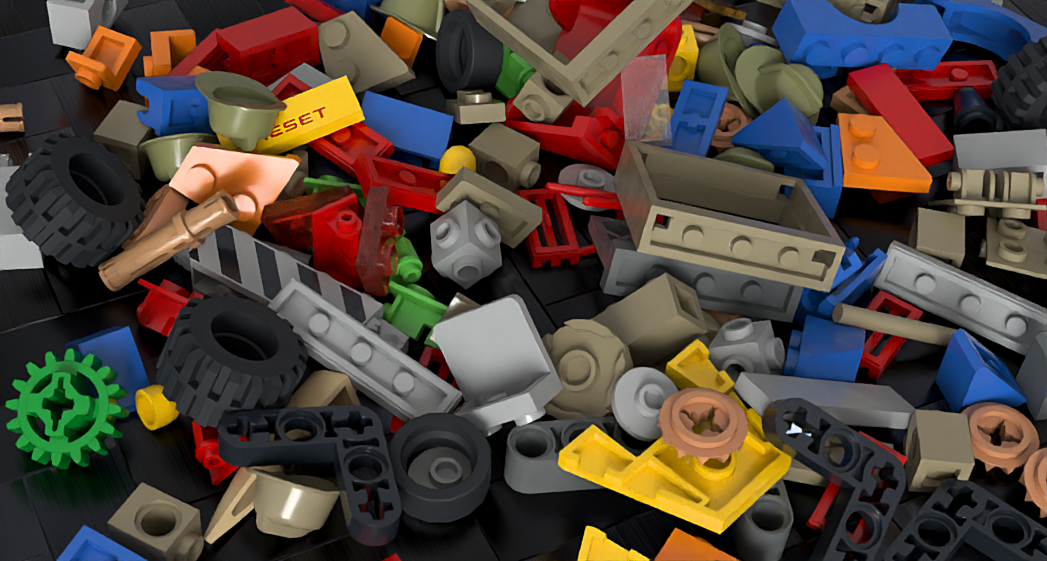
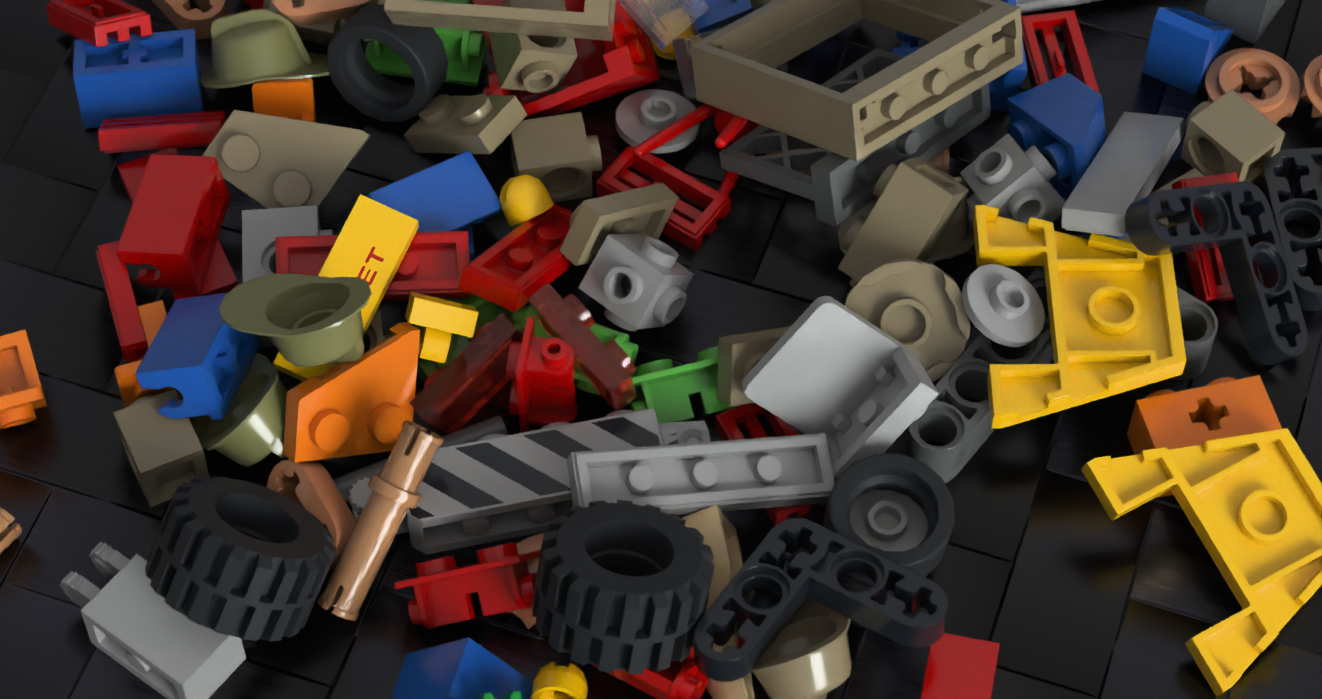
camera: 40 degrees left, 10 degrees up
orange bracket [143,29,197,77] -> none
nougat gear [657,387,748,465] -> none
dark tan bar [832,303,957,347] -> none
none -> yellow tile [405,291,479,364]

